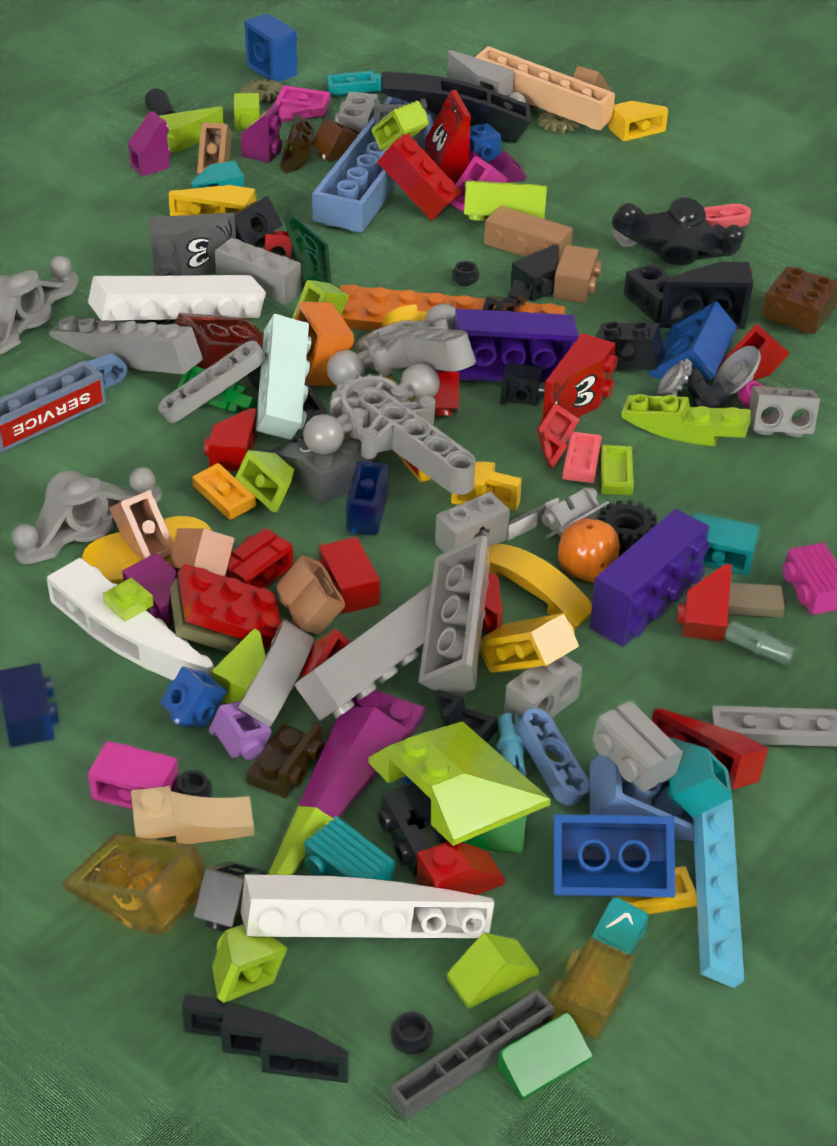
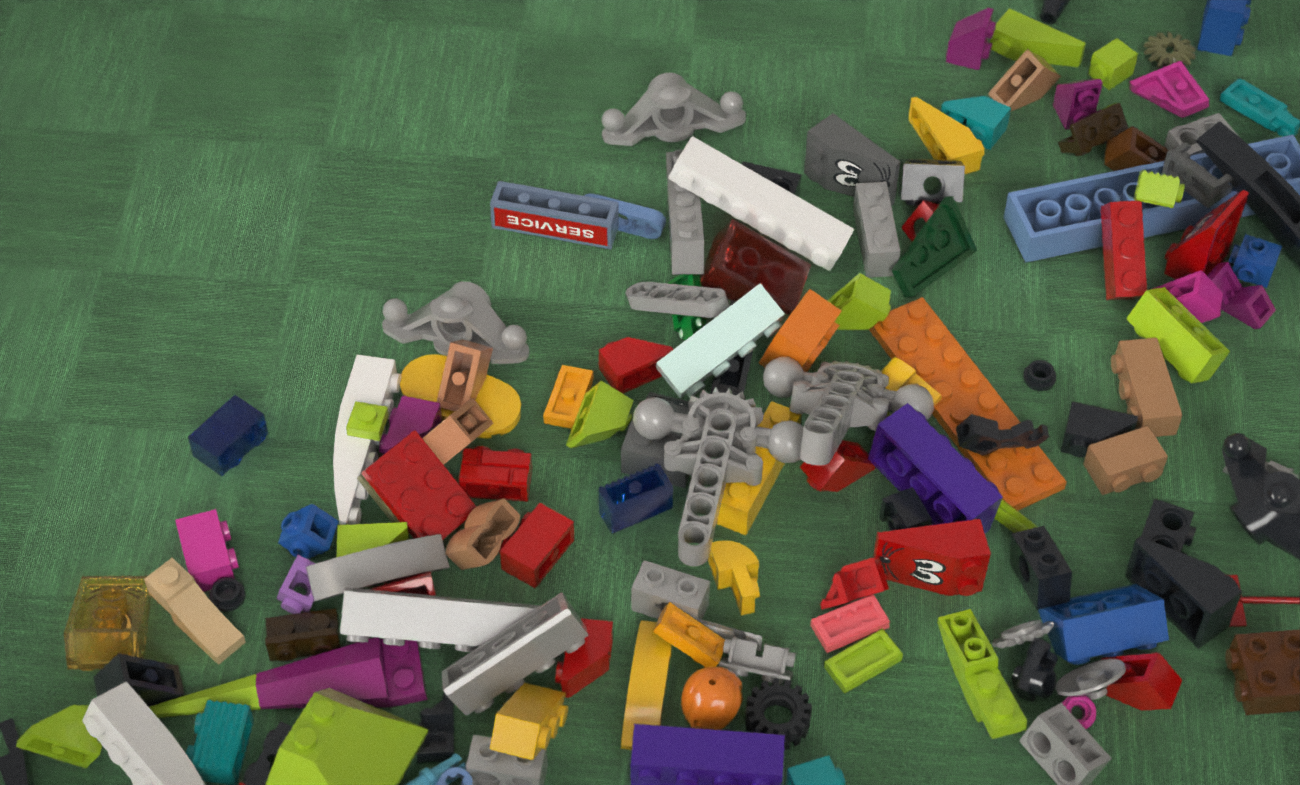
camera: 55 degrees right, 10 degrees up
none -> light orange plate [653,602,725,667]

